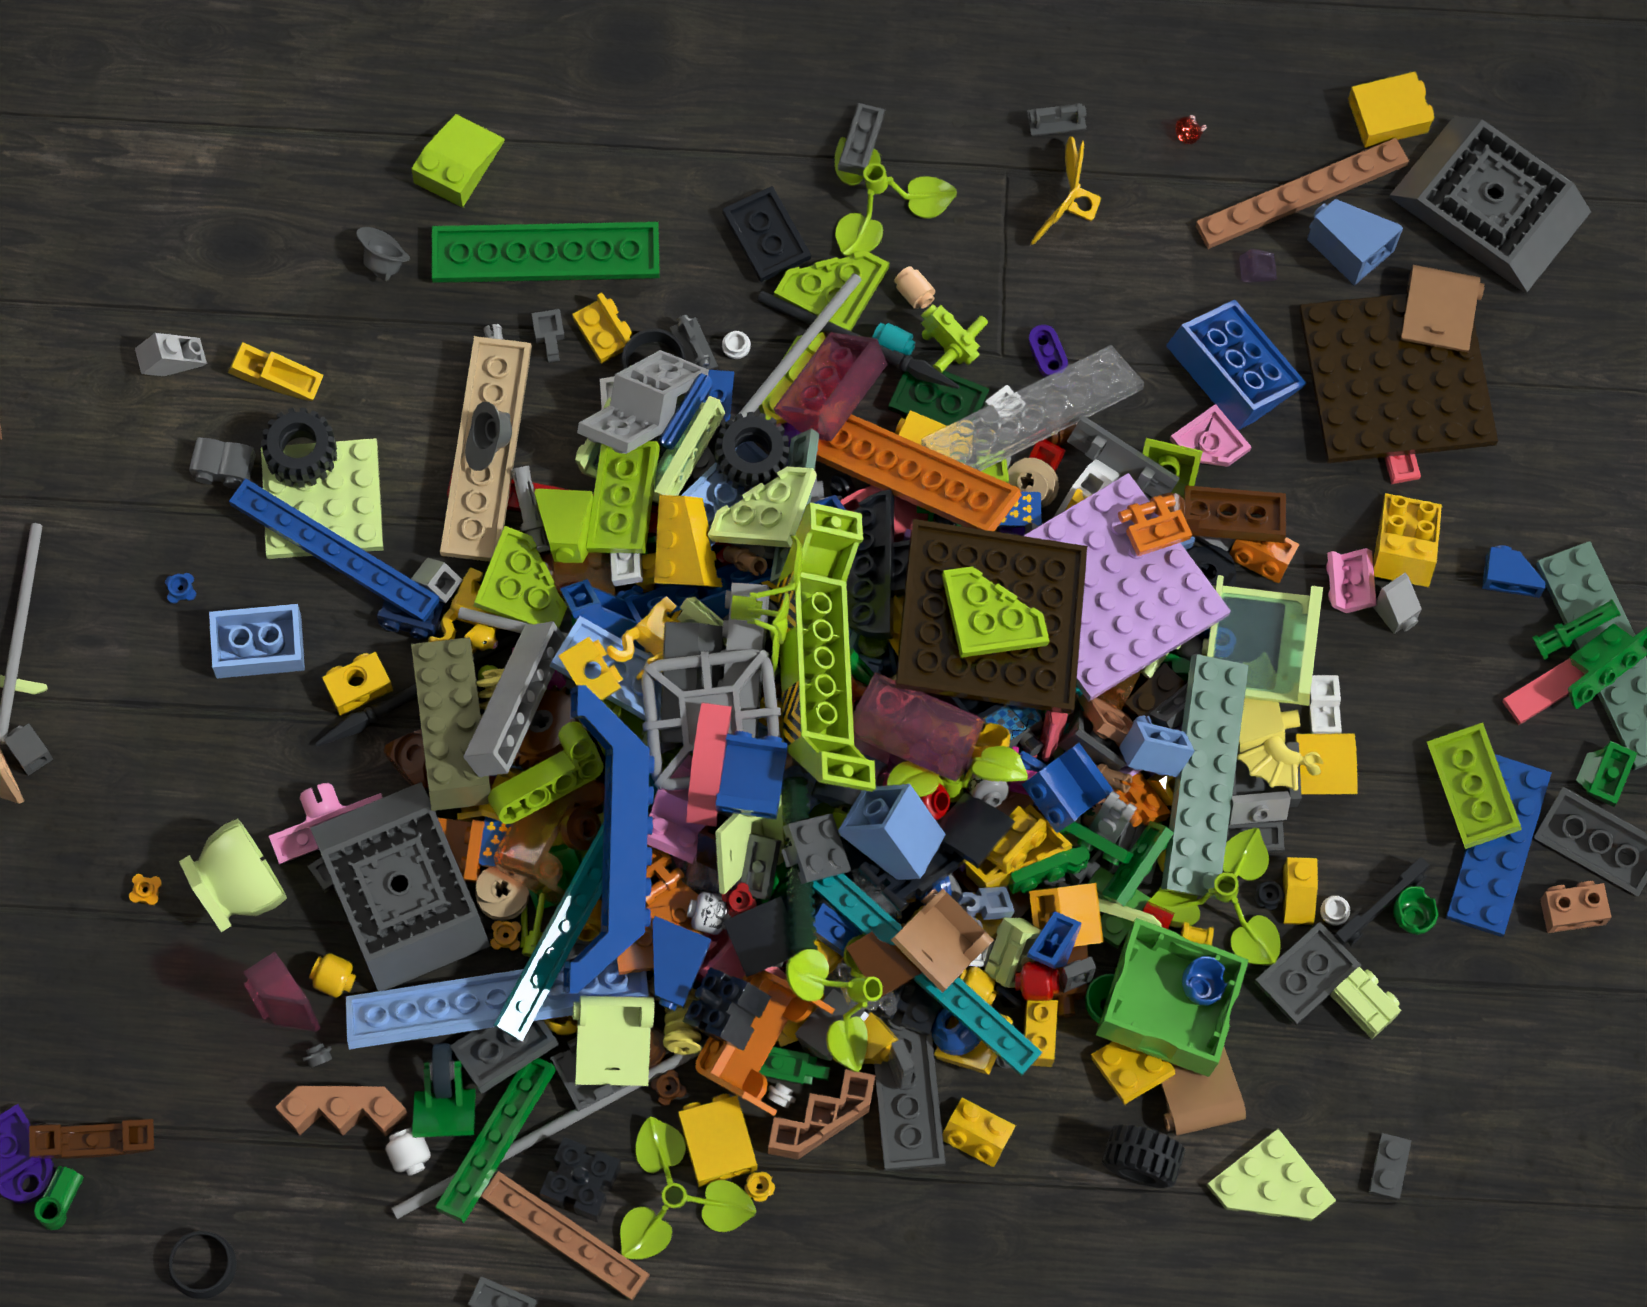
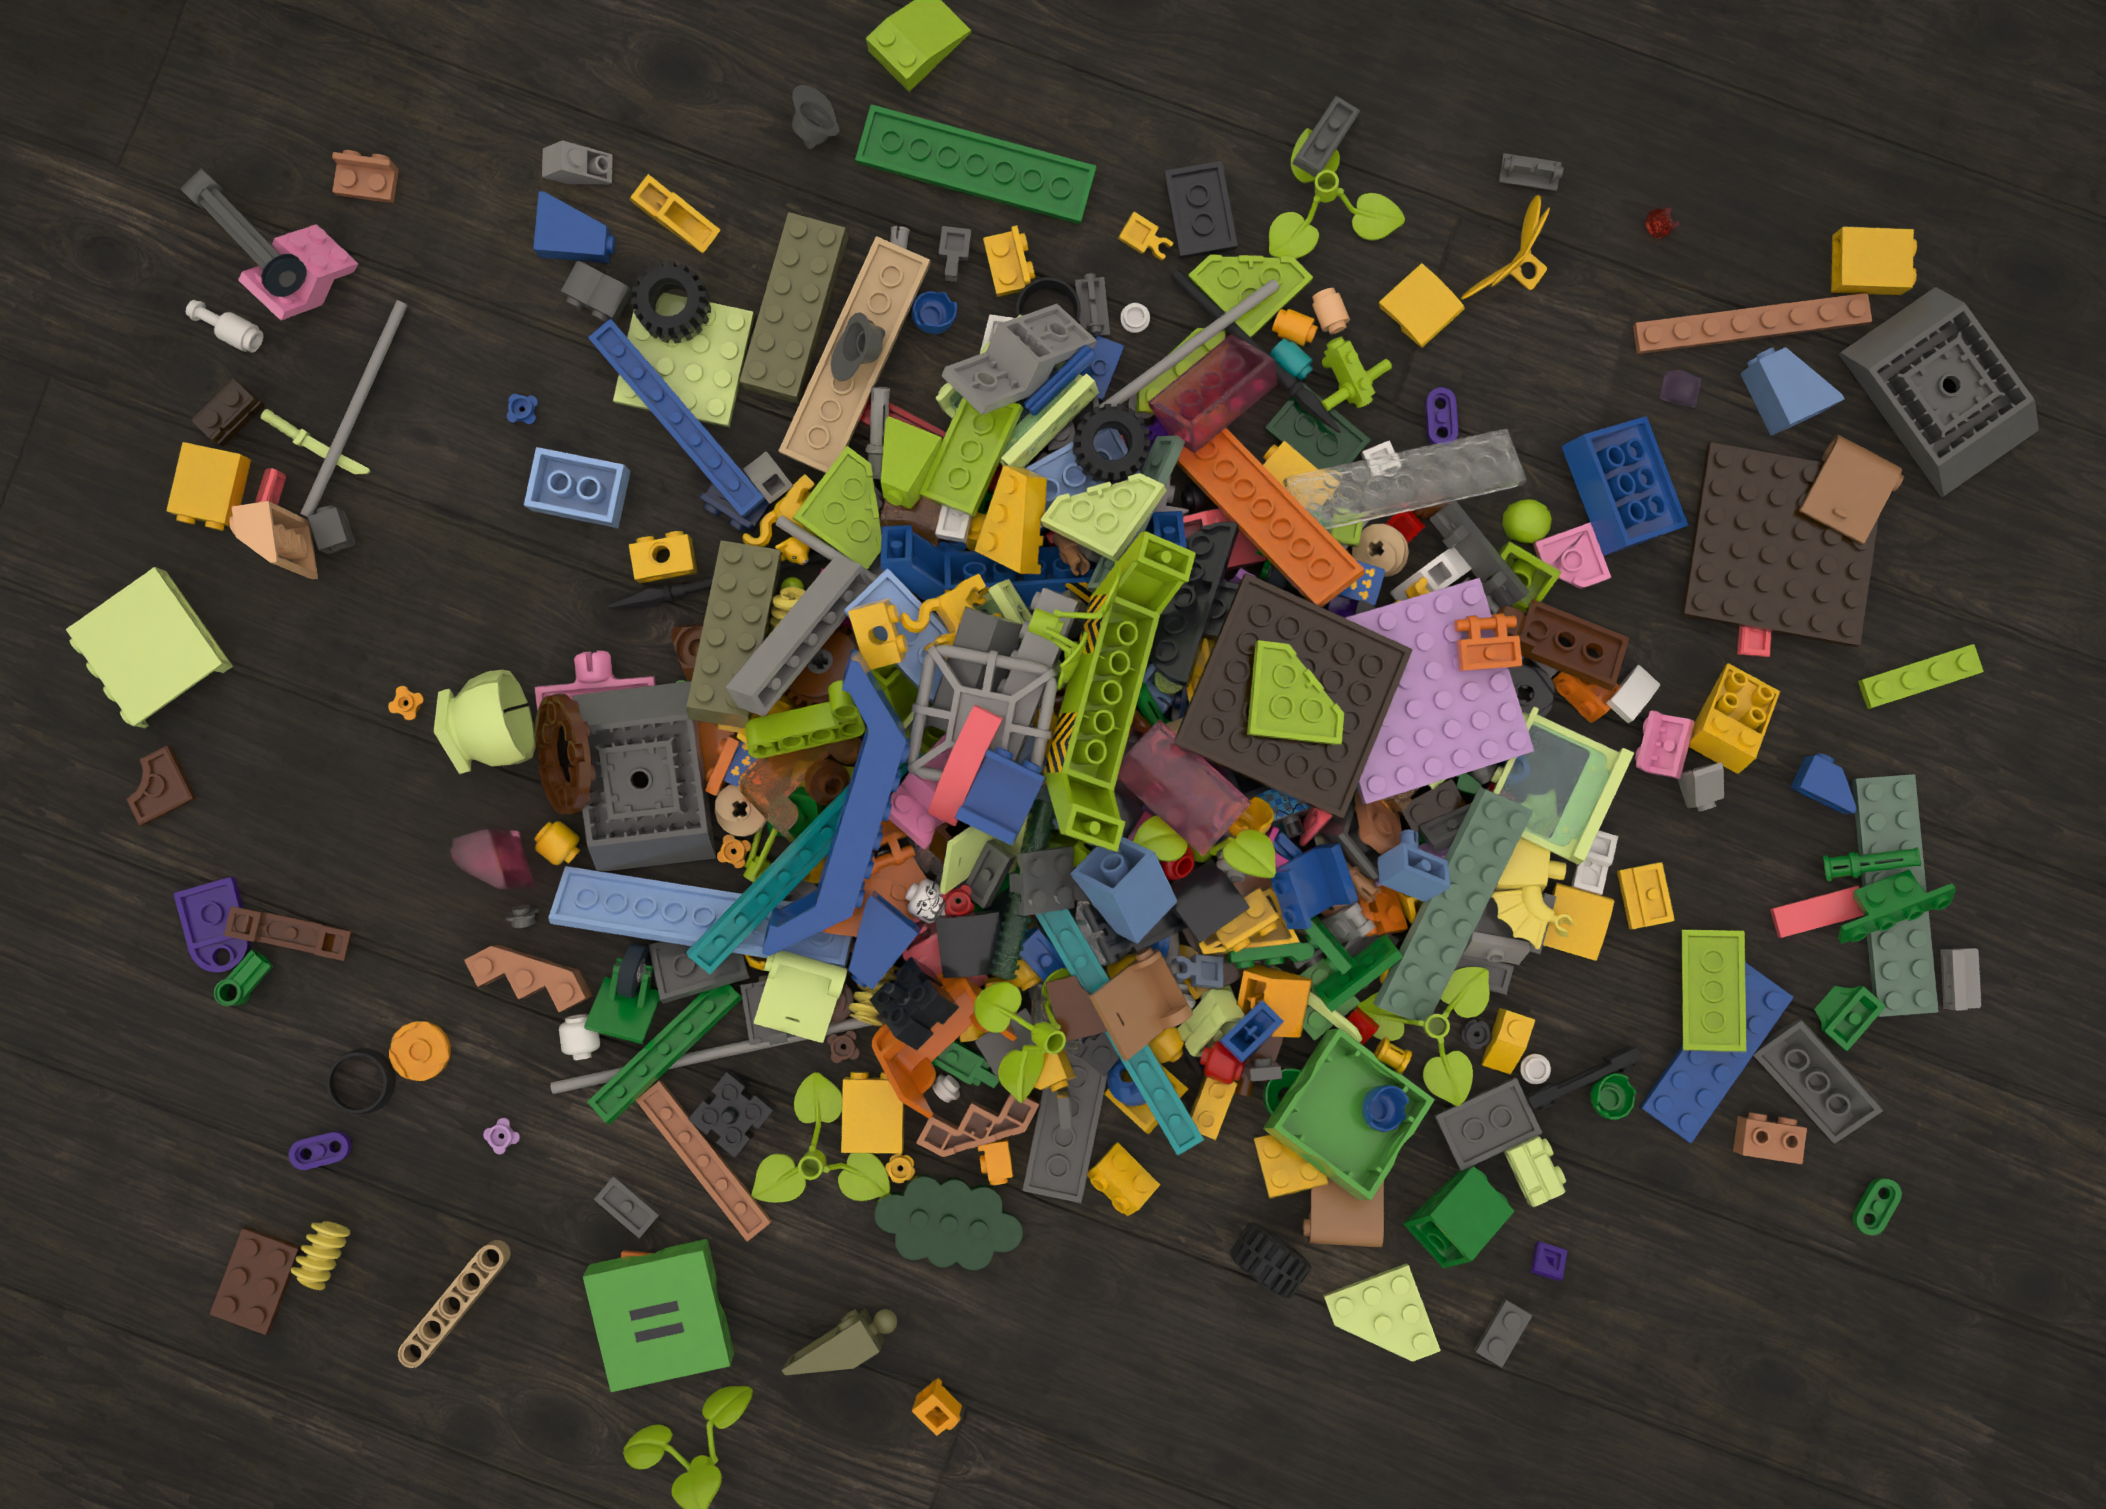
camera: 20 degrees right, 15 degrees up
none -> light orange tile [389,1021,451,1081]
none -> lavender plate [483,1118,520,1154]
none -> blue slope [533,191,616,263]
none -> reddish brown plate [535,694,595,814]
none -> olive brick [740,212,848,404]
none -> dark green plate [875,1174,1023,1270]
none -> blue hair [911,291,957,335]
none -> light orange brick [978,1138,1013,1185]
none -> yellow plate [1117,212,1173,261]
none -> light orange brick [1272,309,1318,347]
none -> yellow slope [1379,263,1465,348]
none -> green slope [1403,1166,1514,1269]
none -> lime hair [1502,499,1552,544]
none -> dark purple tile [1531,1241,1568,1281]
none -> white slope [1606,664,1660,723]
none -> yellow plate [1617,862,1675,929]
none -> lime plate [1858,644,1984,709]

